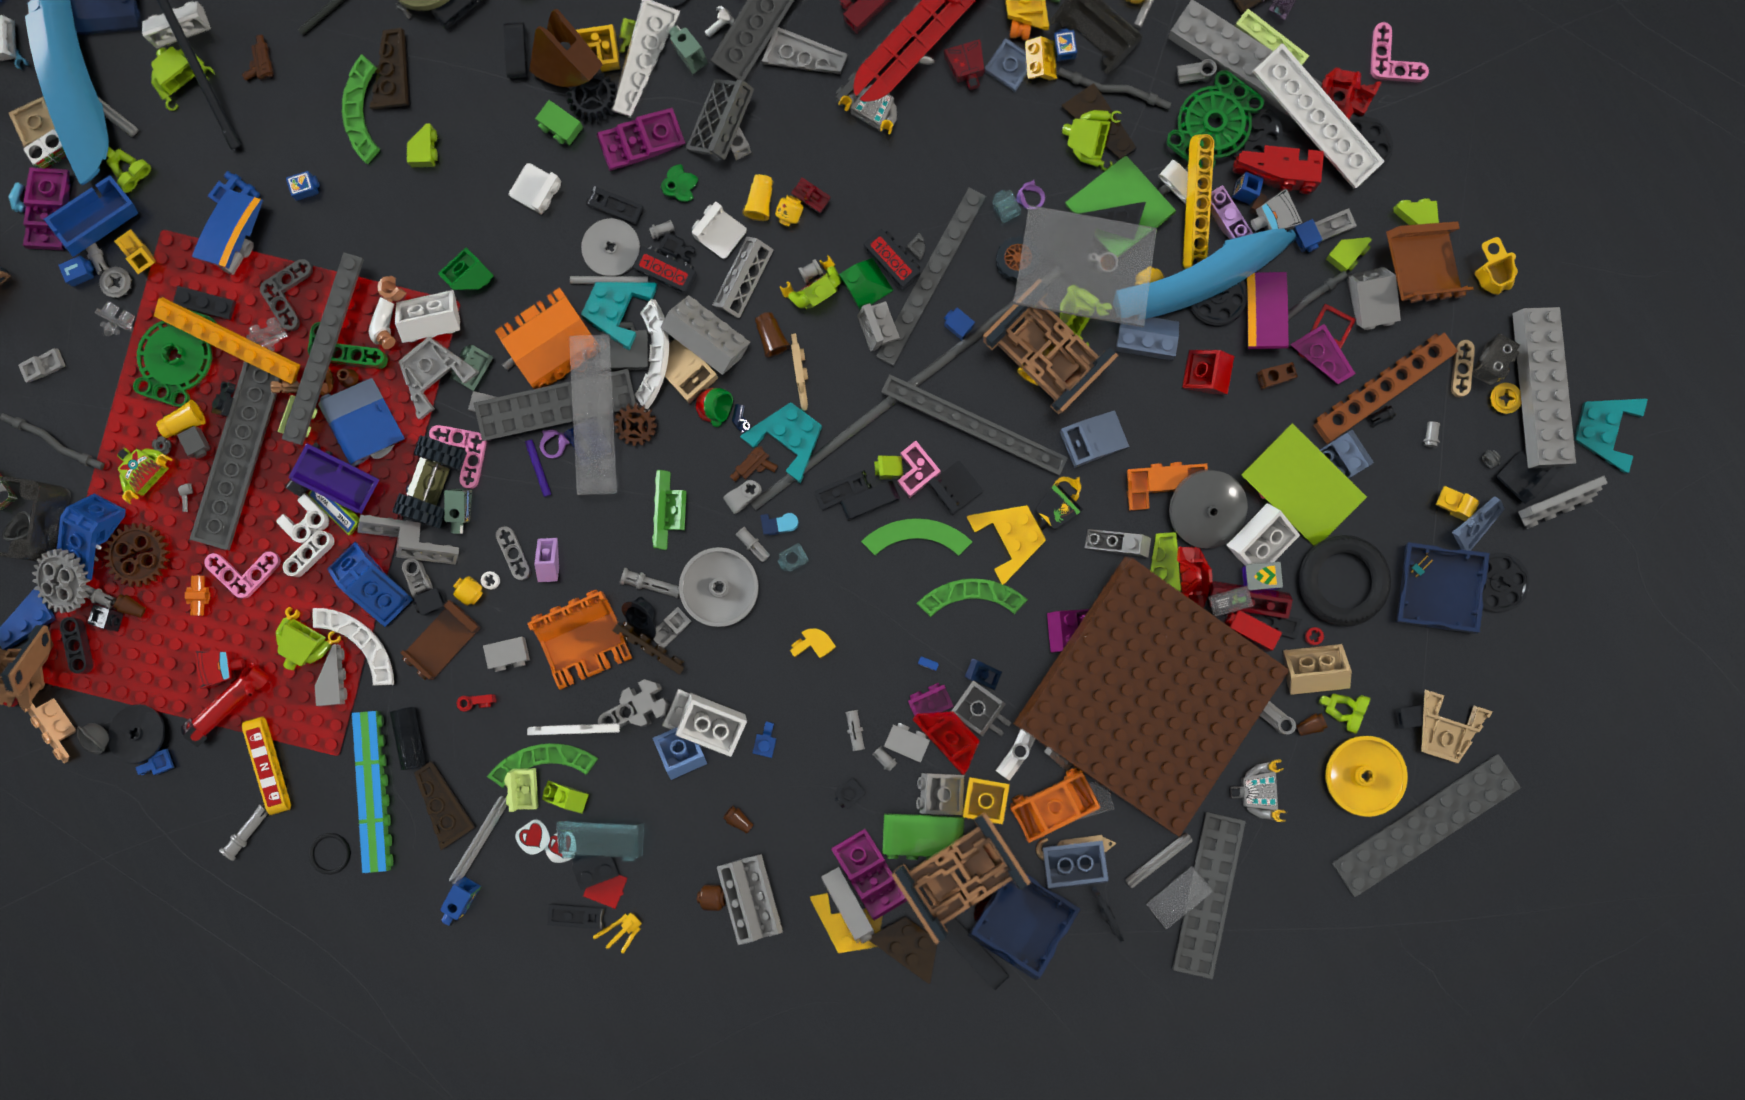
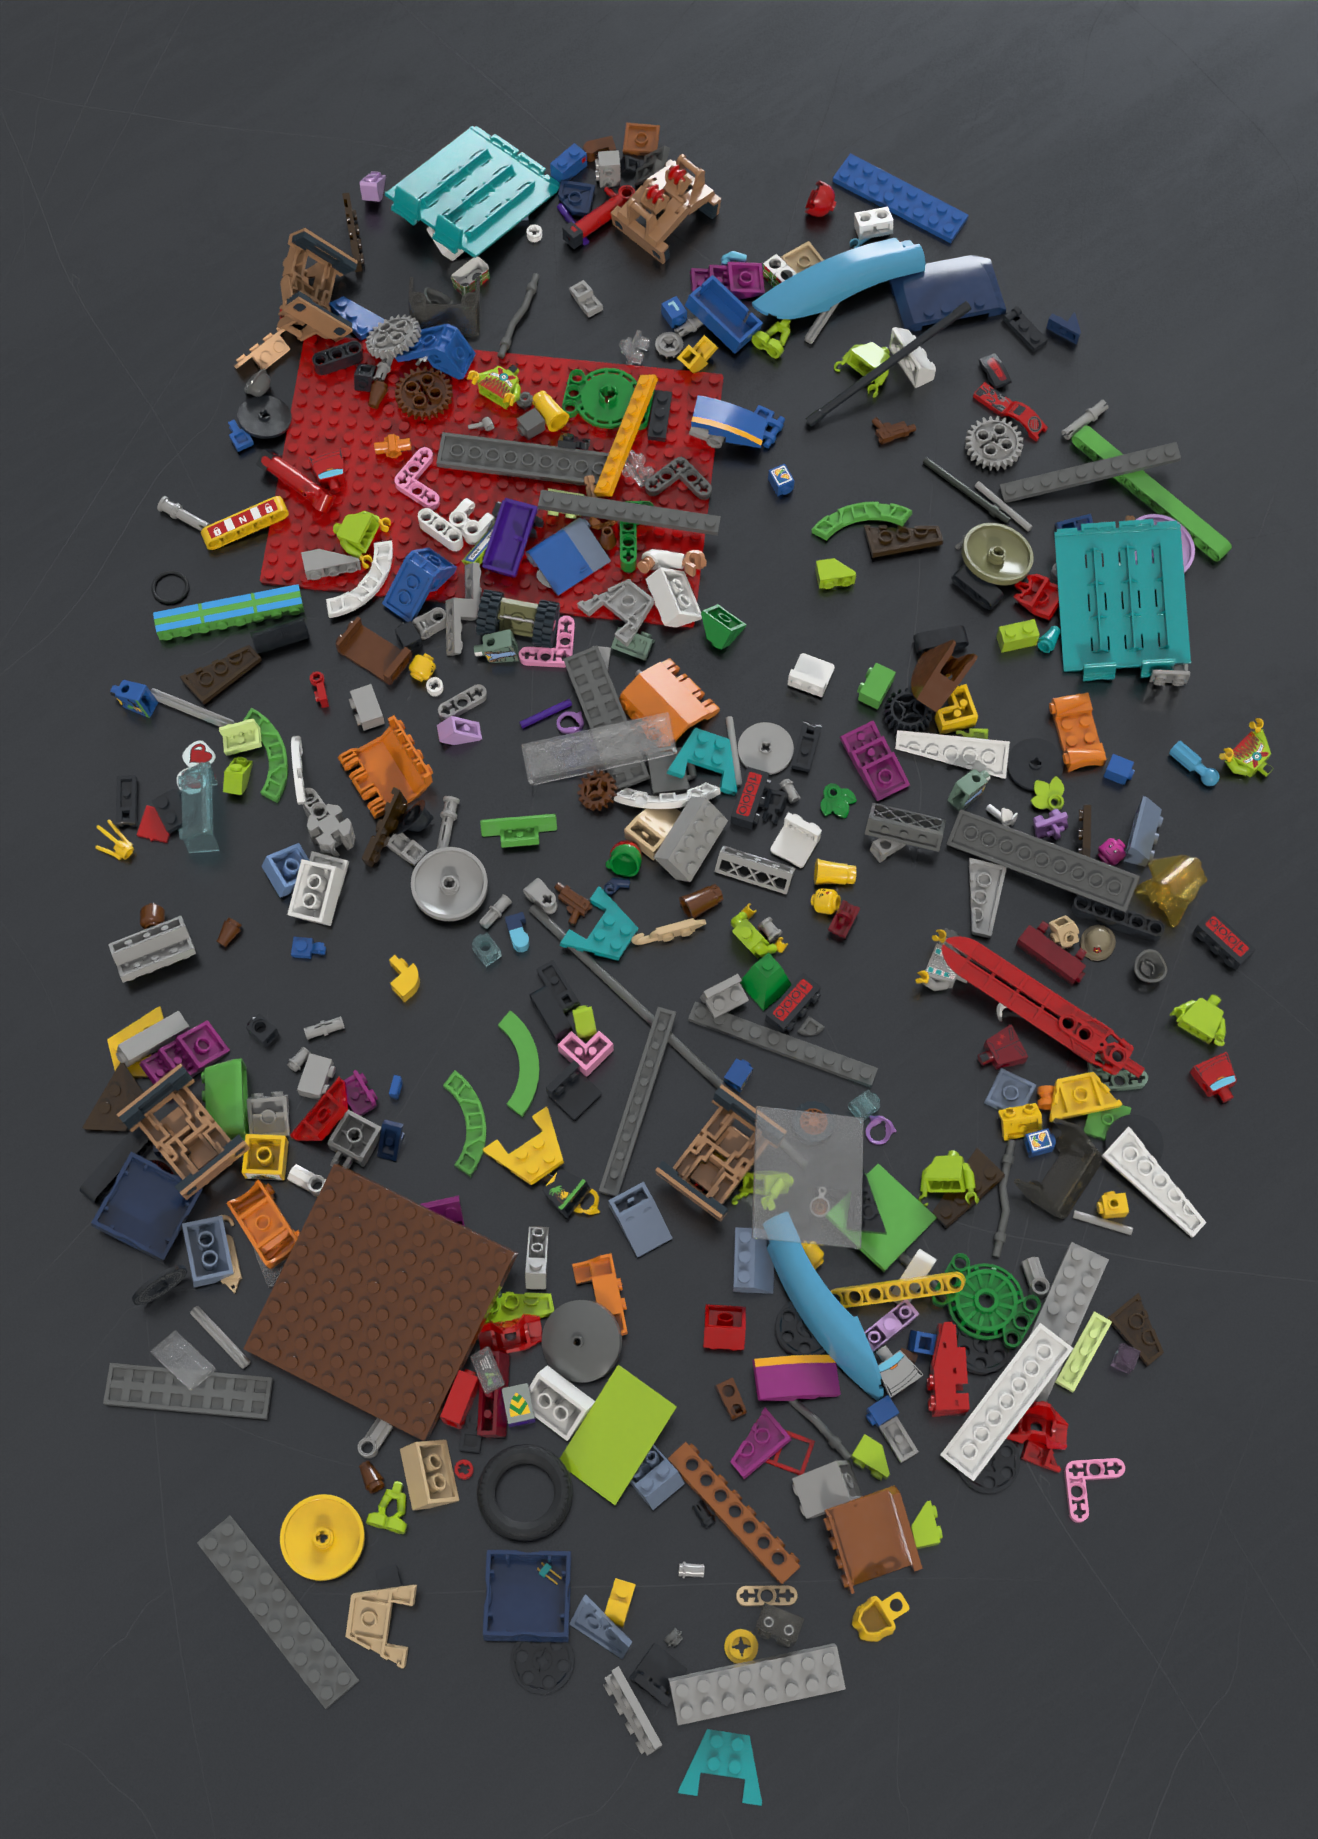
camera: 75 degrees right, 15 degrees down
torso [1230,759,1287,822] -> none

